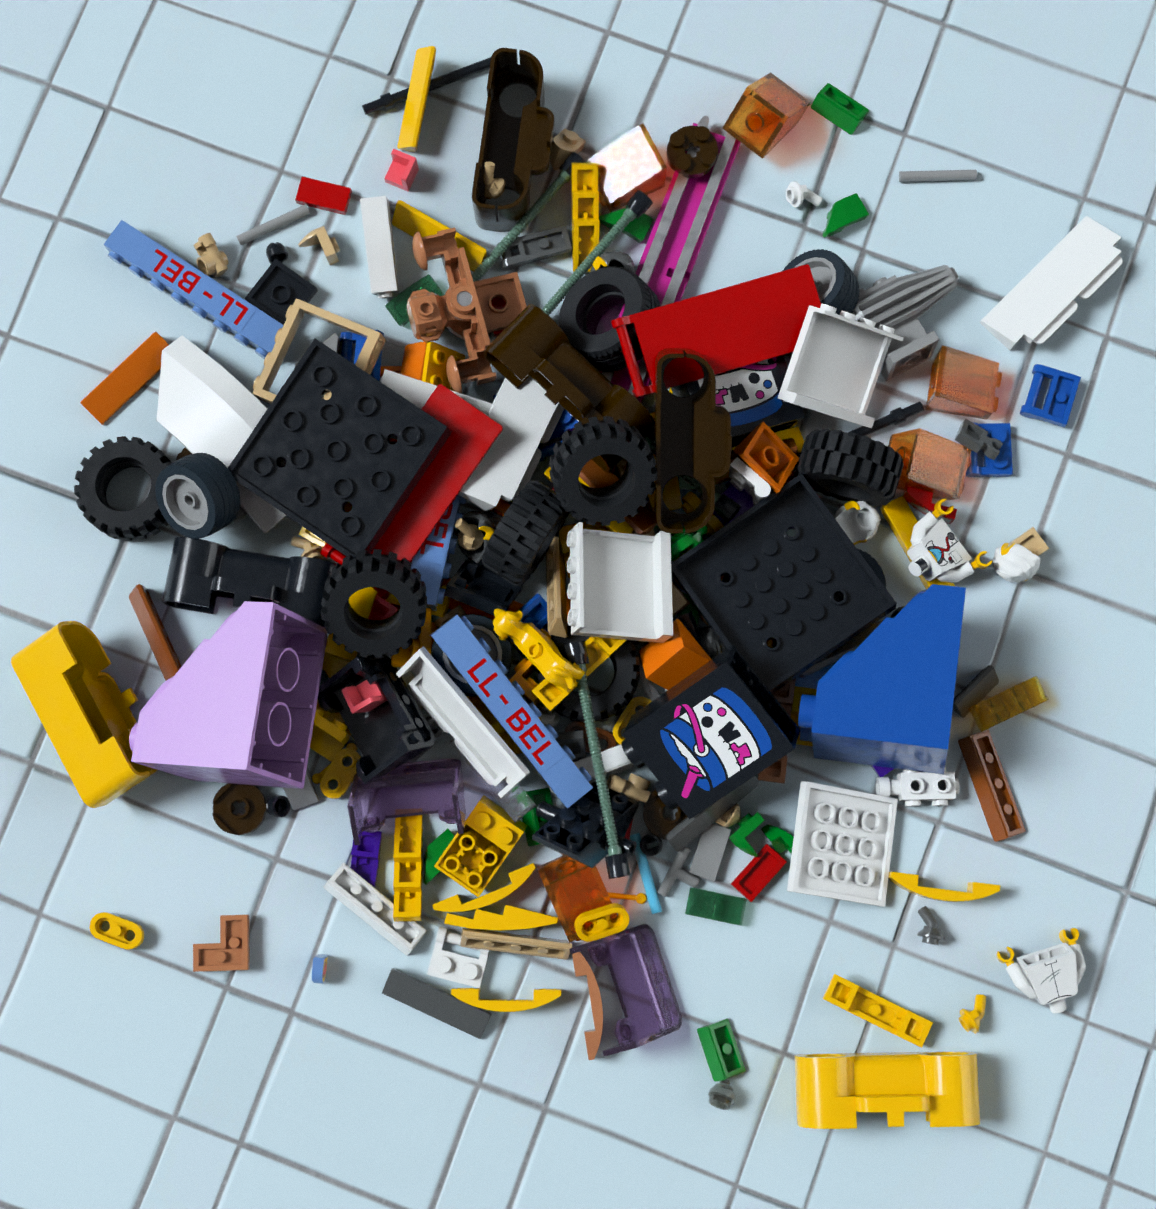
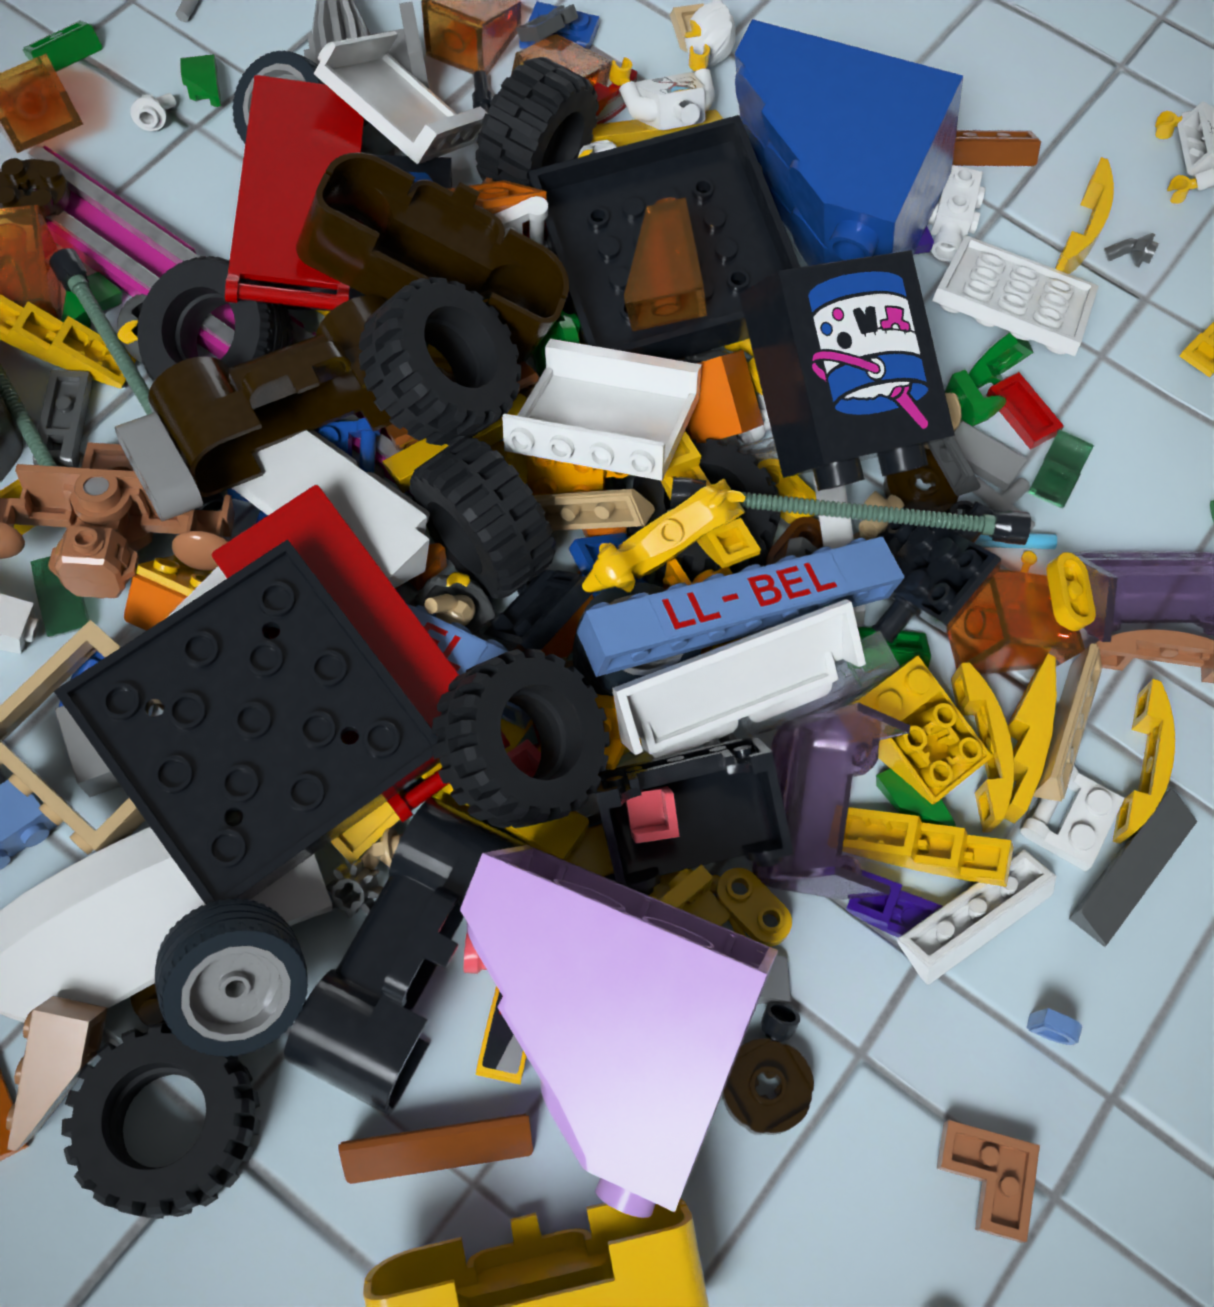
camera: 80 degrees left, 15 degrees down
none -> slope [6,996,108,1151]
none -> light grey beam [115,412,203,522]
none -> dark grey gear [326,859,383,919]
none -> clear orange slope [624,198,707,332]

